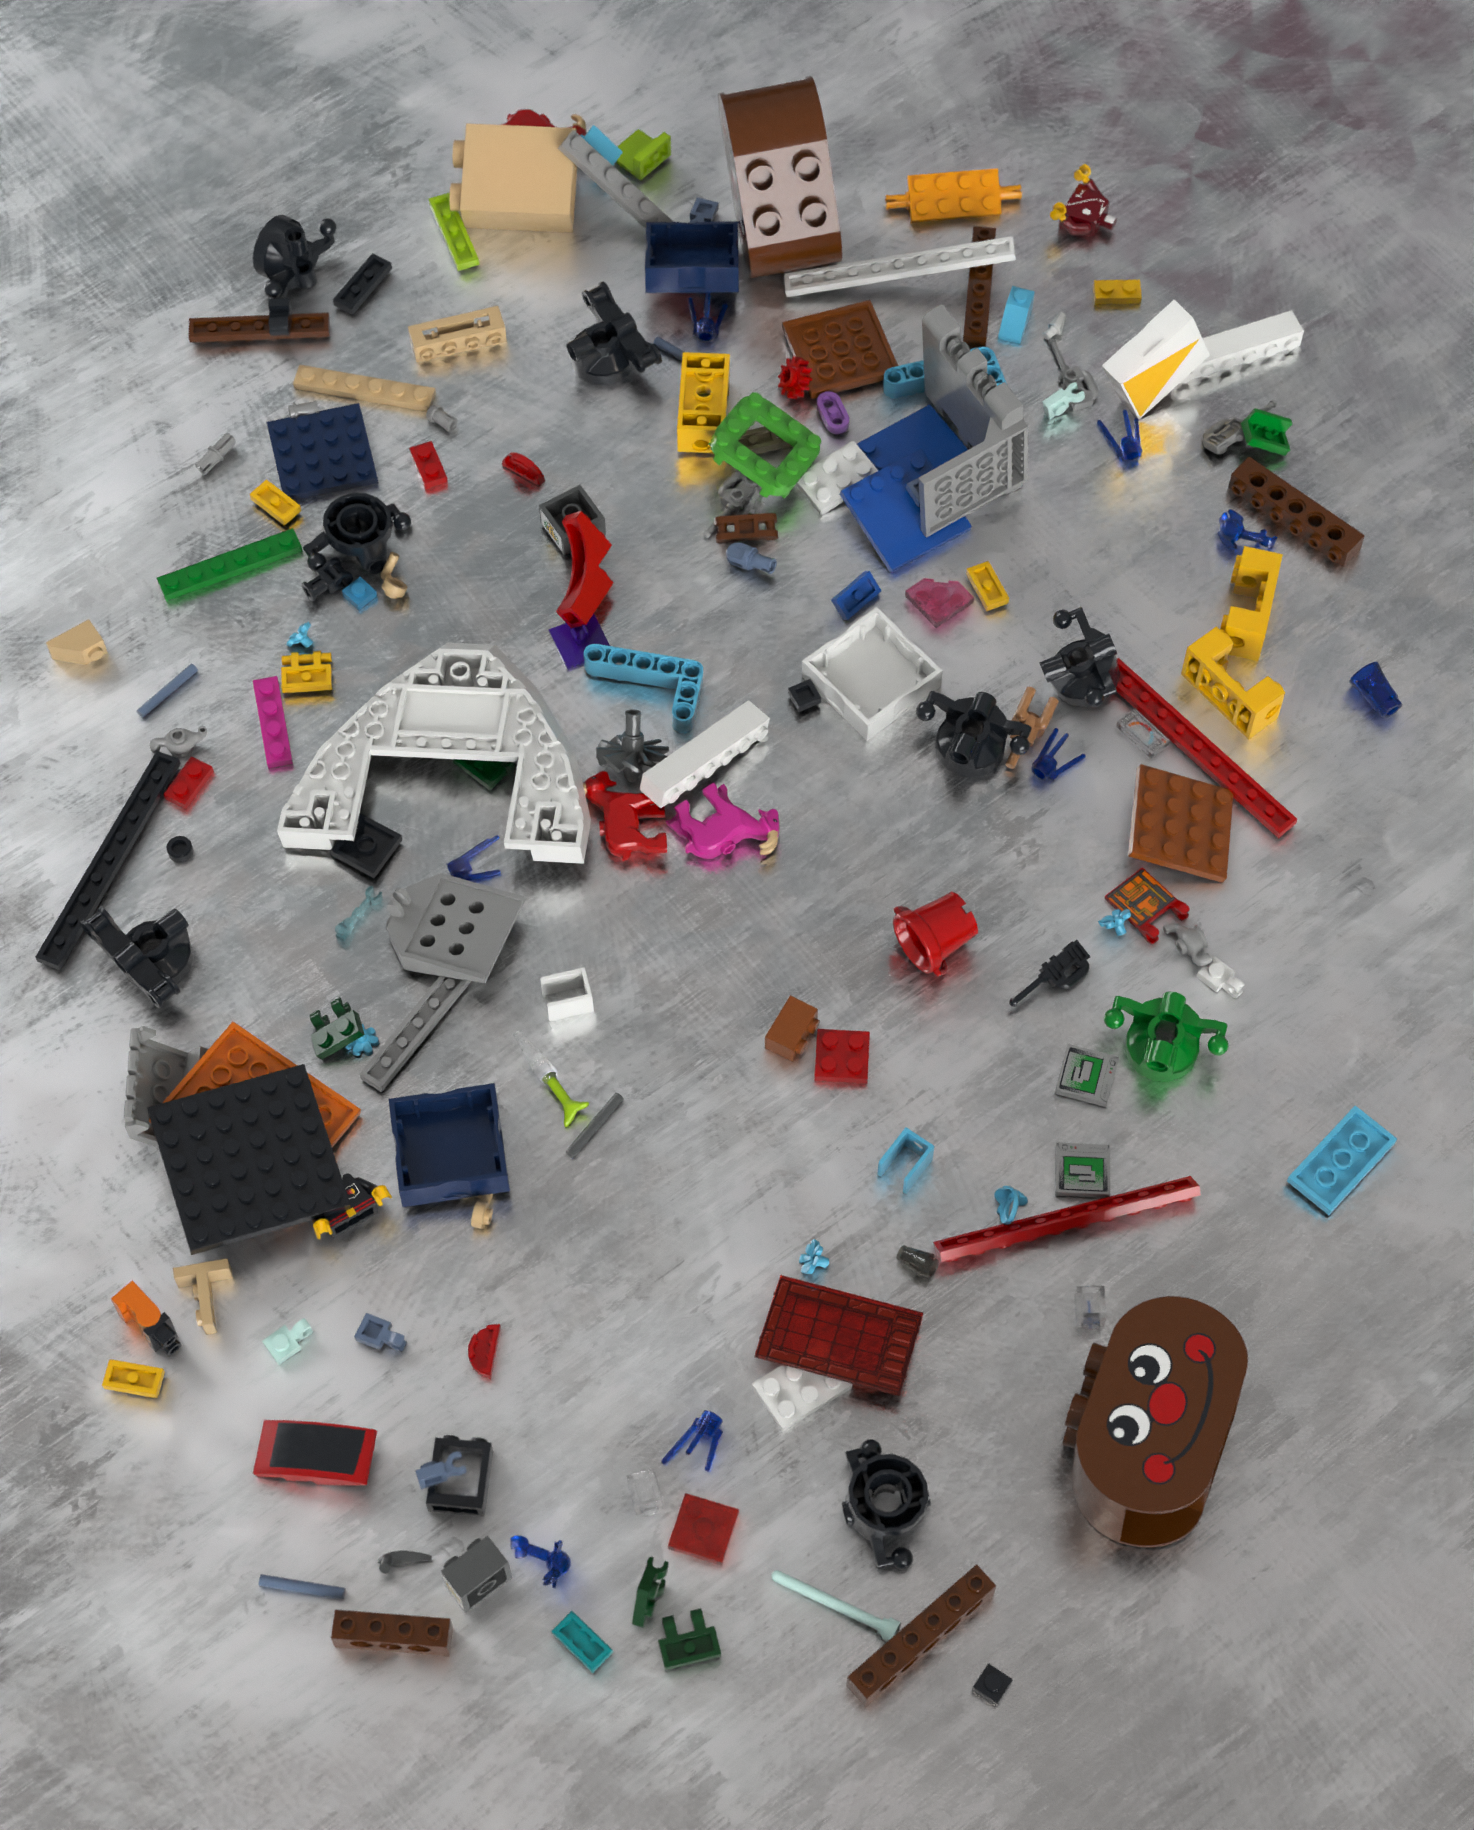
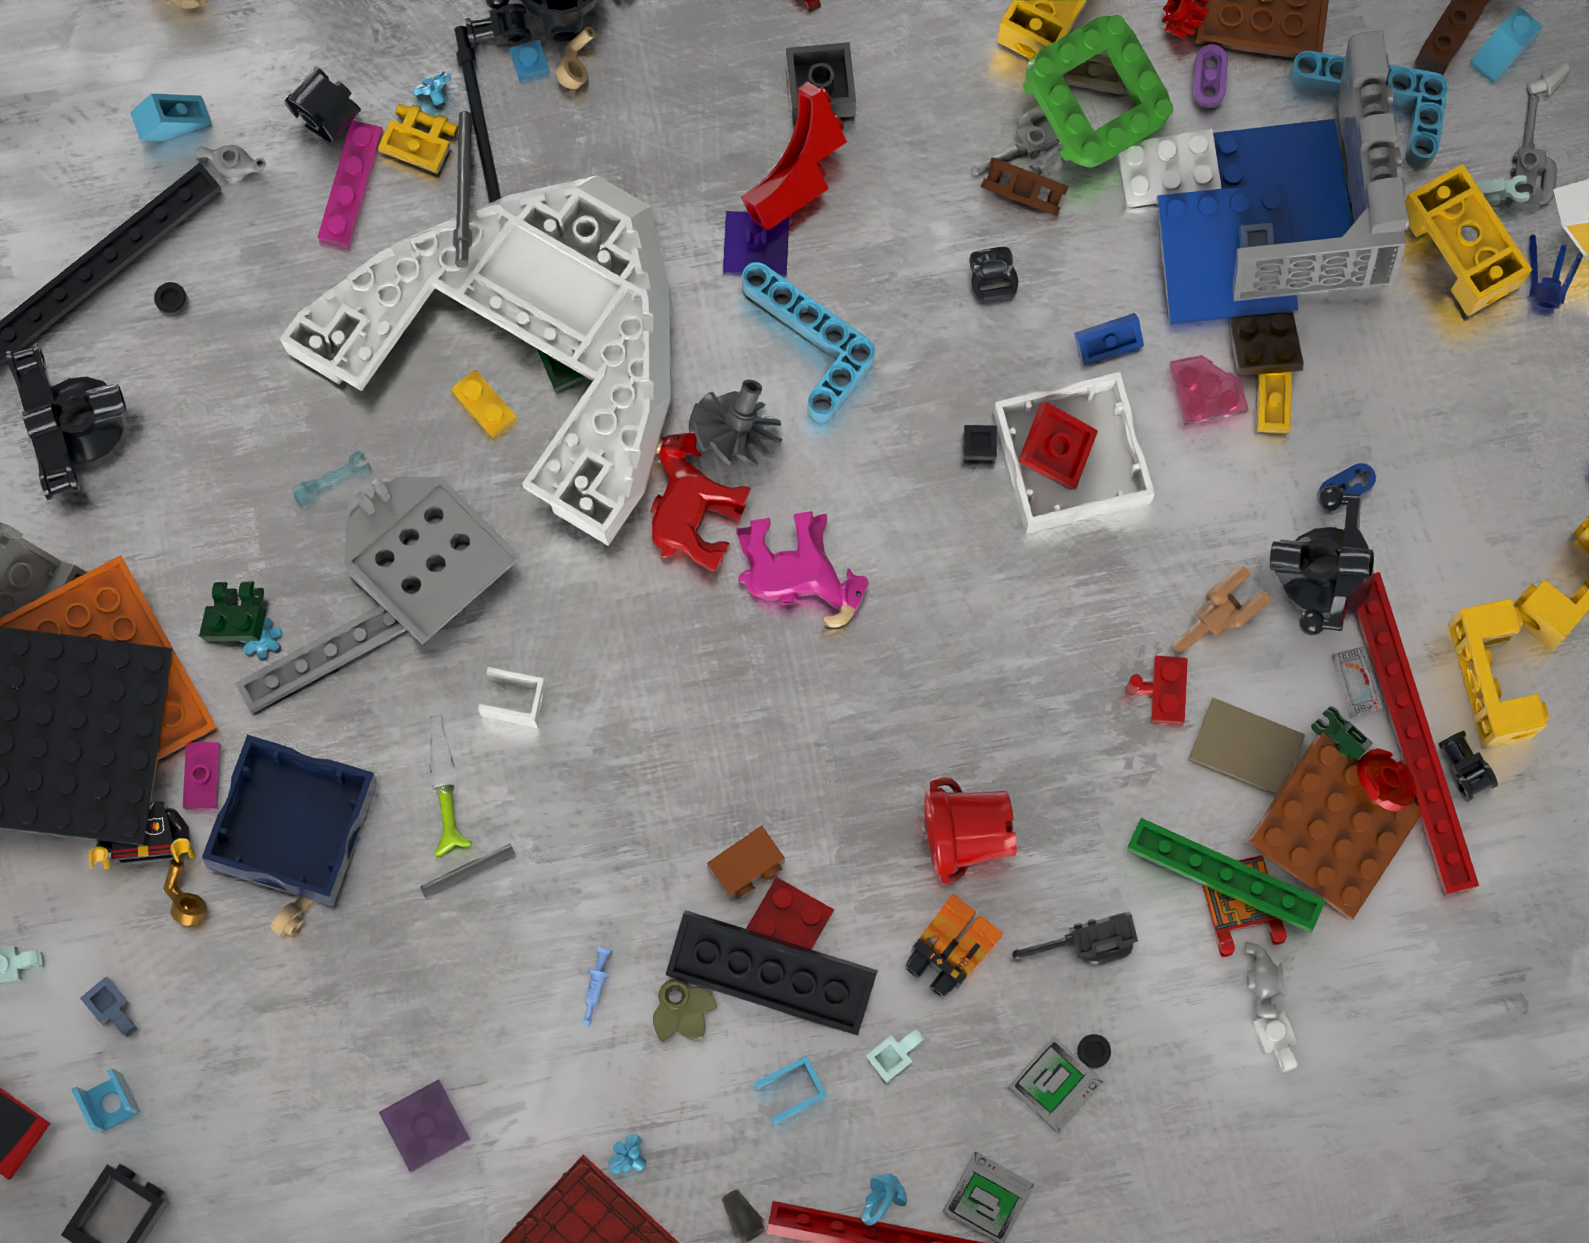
camera: 25 degrees right, 15 degrees up
sand blue bar [136,663,198,718] -> none
red plate [163,756,214,809] -> none
black plate [331,813,402,878] -> none
sand blue plate [415,1451,467,1489] -> none
clear blue plant [446,835,500,881] -> none
red tile [468,1324,501,1379] -> none
white brick [640,700,770,808] -> none
sand blue arm [726,542,777,574] -> none
black piece [916,691,1032,778] -> none
clear blue plant [1031,728,1086,781] -> none
medium azure plant [1098,909,1131,936] -> none
green piece [1104,992,1229,1082] -> none
none -> medium azure piece [72,1068,141,1133]
none -> medium azure slope [130,93,212,141]
none -> pearl gold plate [163,859,206,926]
none -> dark pink plate [183,742,221,810]
none -> black brick [284,66,361,143]
none -> clear purple plate [379,1079,471,1173]
none -> yellow plate [450,369,517,440]
none -> dark grey bar [453,111,472,268]
none -> black bar [454,26,501,203]
none -> light blue piece [583,947,613,1026]
none -> olive plate [653,979,717,1041]
none -> black plate [665,910,878,1036]
none -> light aqua plate [865,1028,925,1083]
none -> hips [905,893,1003,999]
none -> black piece [969,247,1019,303]
none -> red plate [1018,402,1098,490]
none -> black tile [1077,1034,1111,1069]
none -> red plate [1126,655,1188,725]
none -> green plate [1127,818,1326,933]
none -> dark tan tile [1188,698,1305,795]
none -> dark brown plate [1228,312,1304,376]
none -> dark green plate [1311,706,1373,760]
none -> blue beam [1317,463,1376,509]
none -> red tile [1357,748,1416,812]
none -> yellow plate [1405,163,1533,316]
none -> black connector [1438,730,1498,801]

